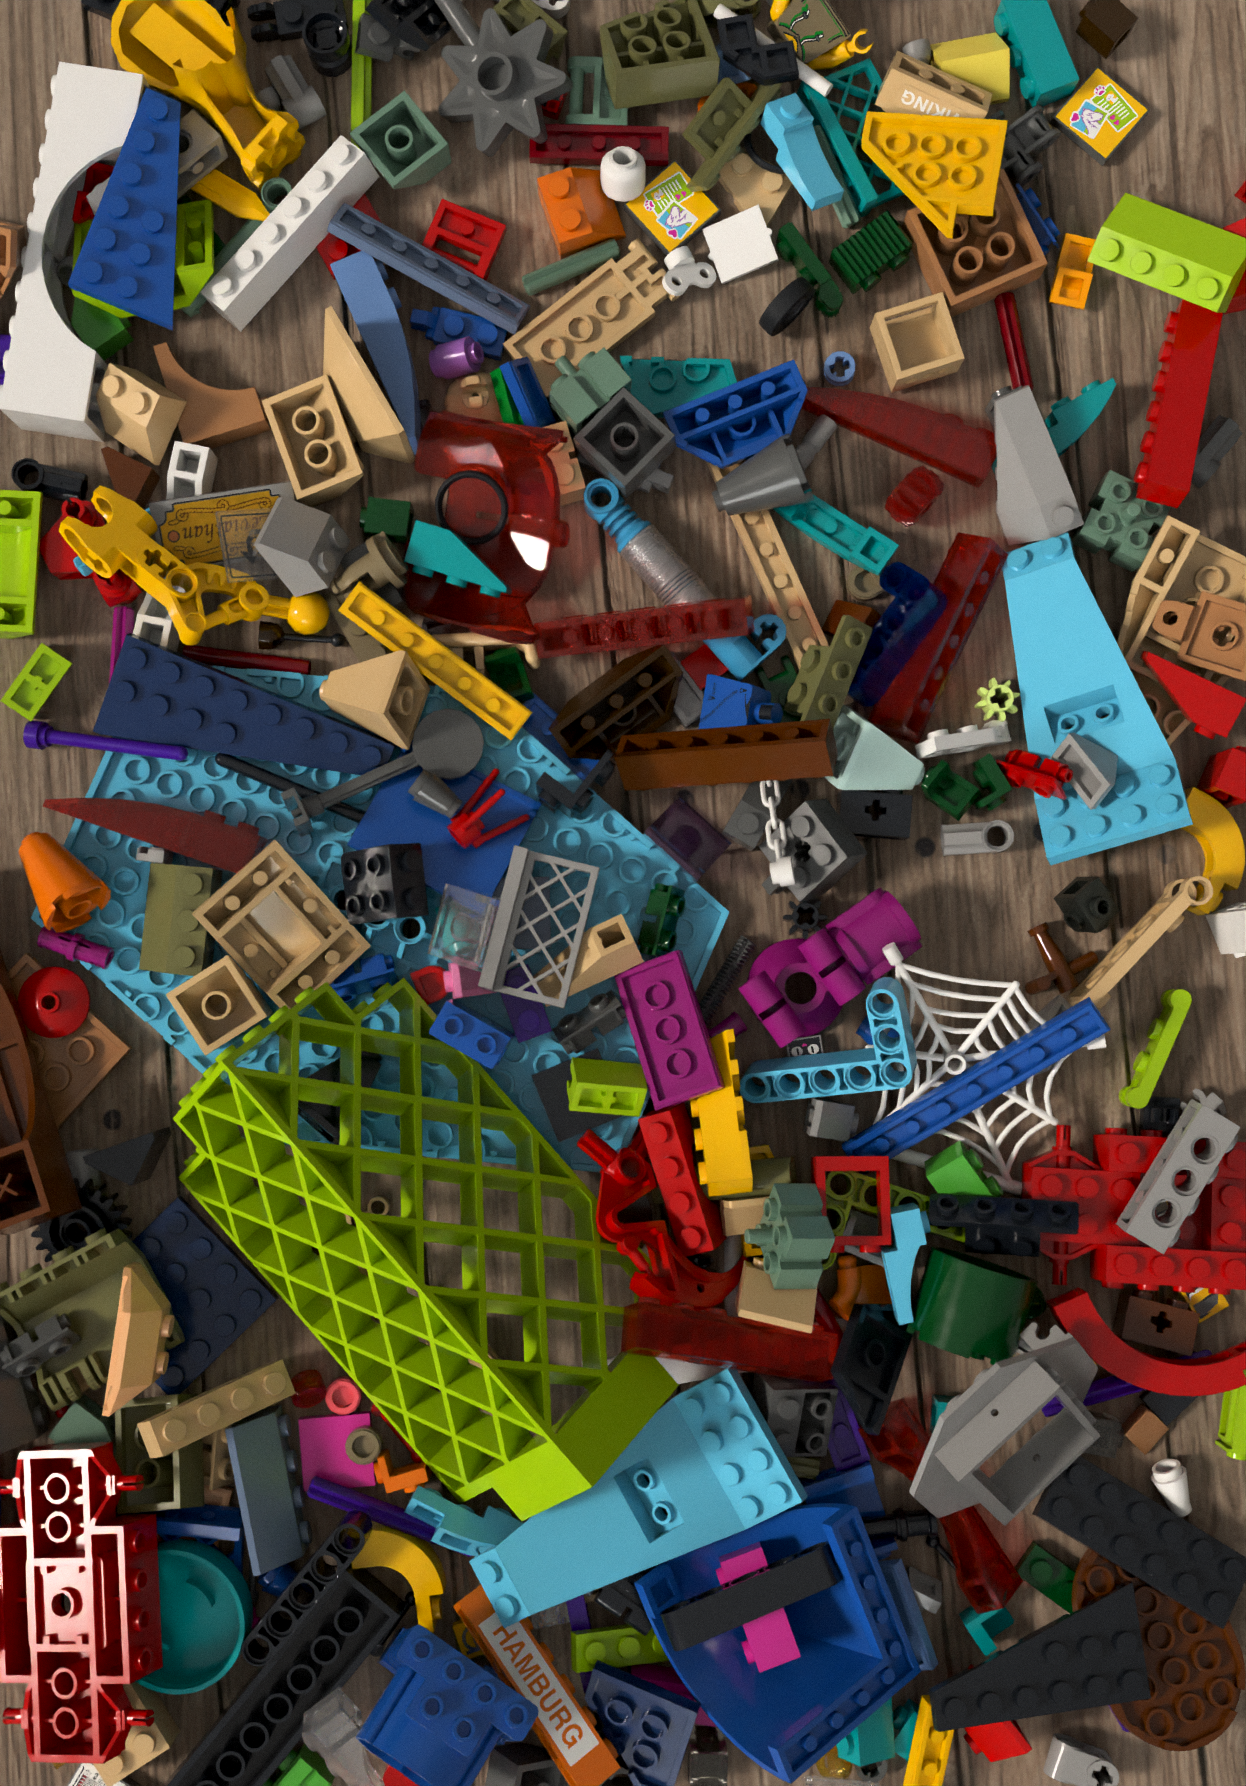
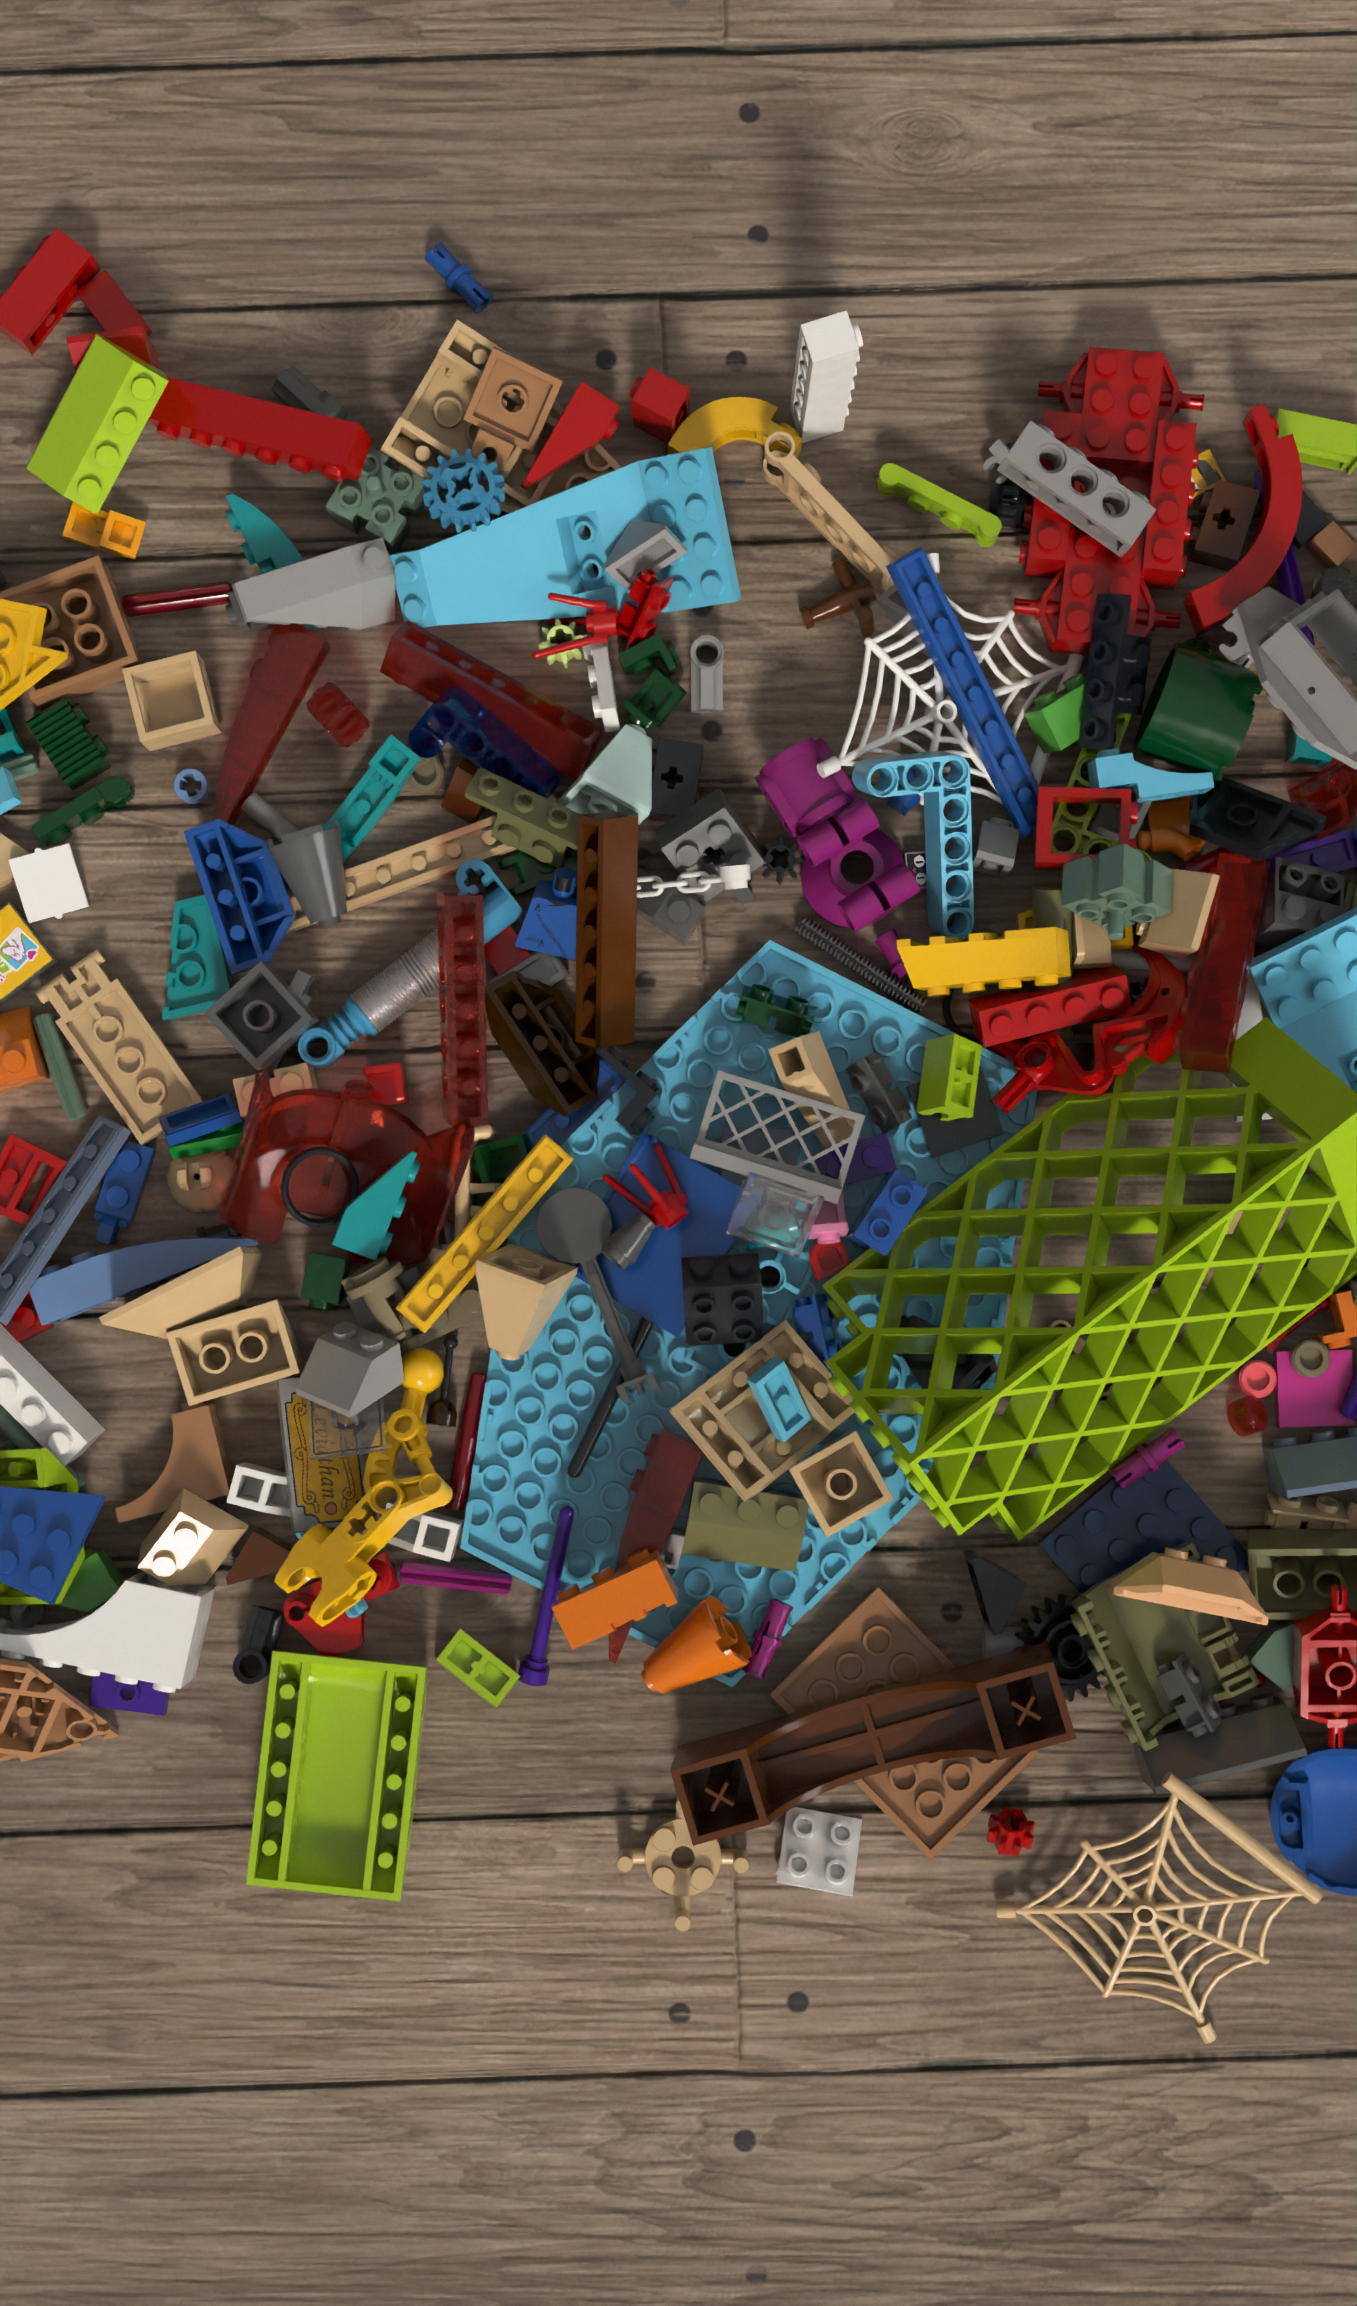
camera: 85 degrees left, 0 degrees up
red dish [18,967,90,1038] -> none
dark blue wing [93,633,396,775] -> none
tan brick [137,1359,296,1459] -> none
medium lavender brick [429,336,484,379] -> none
sand green brick [549,347,632,440] -> none
magenta tile [614,950,725,1111] -> none
clear purple slope [644,797,732,883] -> none
white piece [662,246,716,296] -> none
black tyre [759,277,815,336] -> none
blue hinge [1016,183,1061,255] -> none
pearl dark grey brick [1054,876,1120,933] -> none
none -> red panel [363,1063,409,1108]
none -> dark azure gear [422,448,505,533]
none -> red plant [532,593,619,659]
none -> orange wedge [551,1548,678,1650]
none -> medium azure plate [747,1357,811,1442]
none -> magenta pin [1109,1426,1186,1491]

